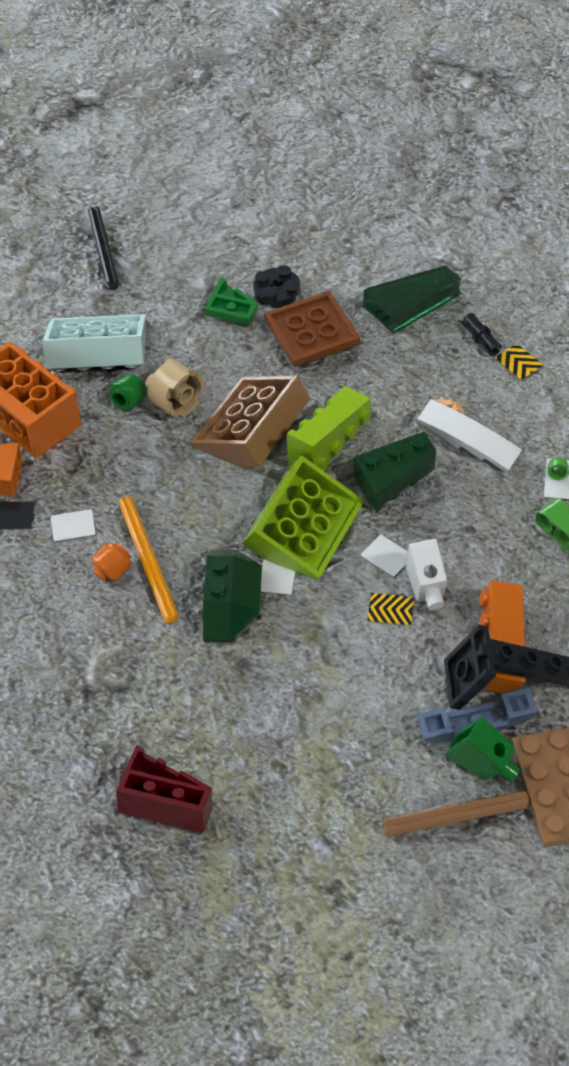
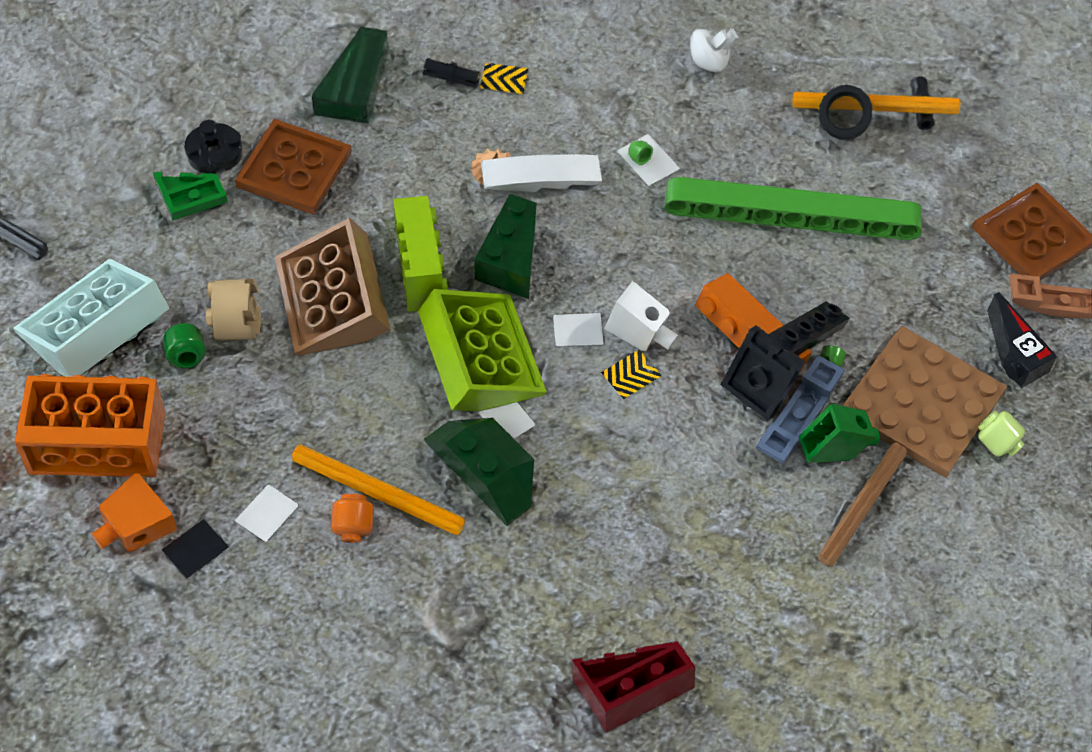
camera: 50 degrees left, 5 degrees up
none -> bright green hinge [820,345,846,367]

